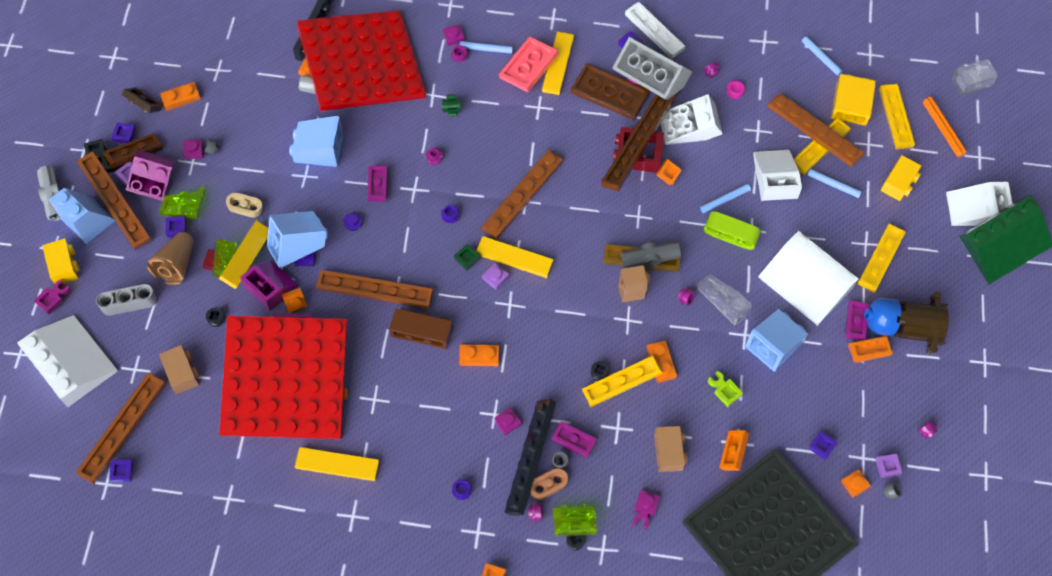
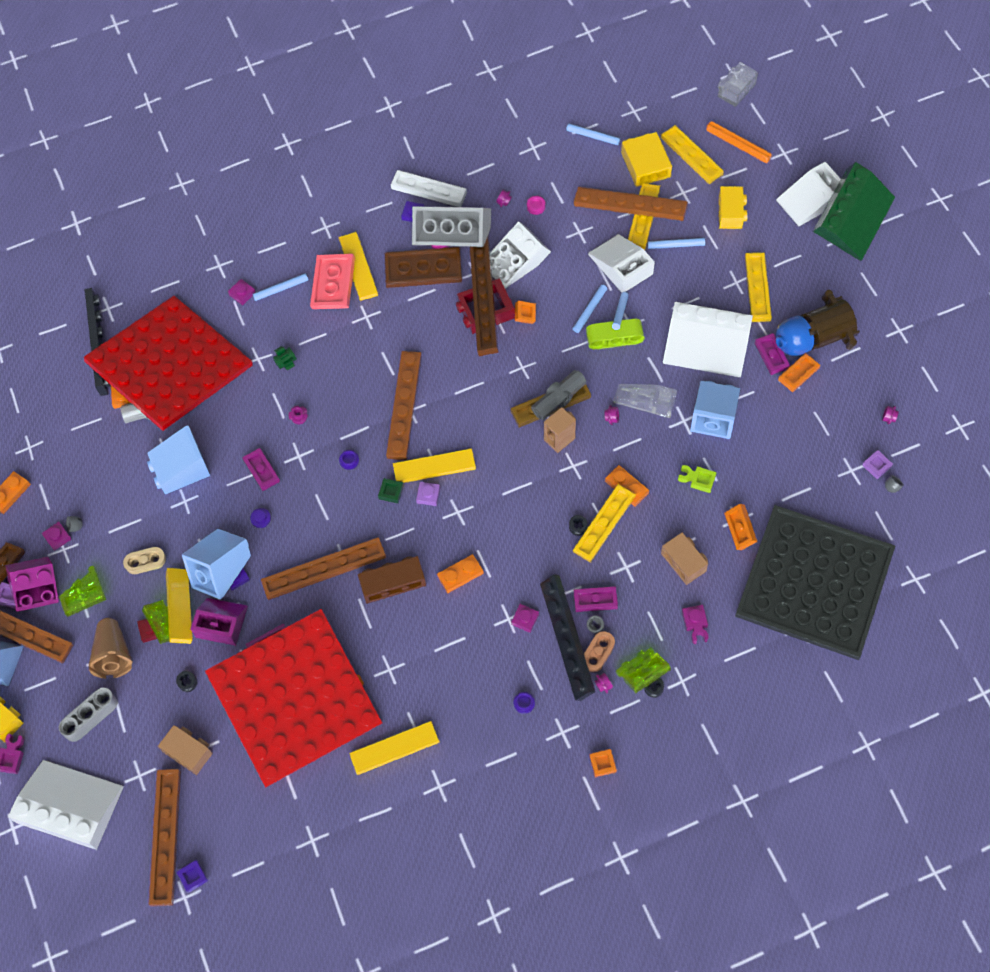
camera: 25 degrees left, 0 degrees up
dark purple plate [166,216,186,238] -> none
orange plate [282,288,307,314] -> none
magenta plate [451,45,468,62] -> none
dark purple plate [808,431,837,460] -> none
orange plate [841,469,871,498] -> none
none -> light blue bar [612,292,629,330]

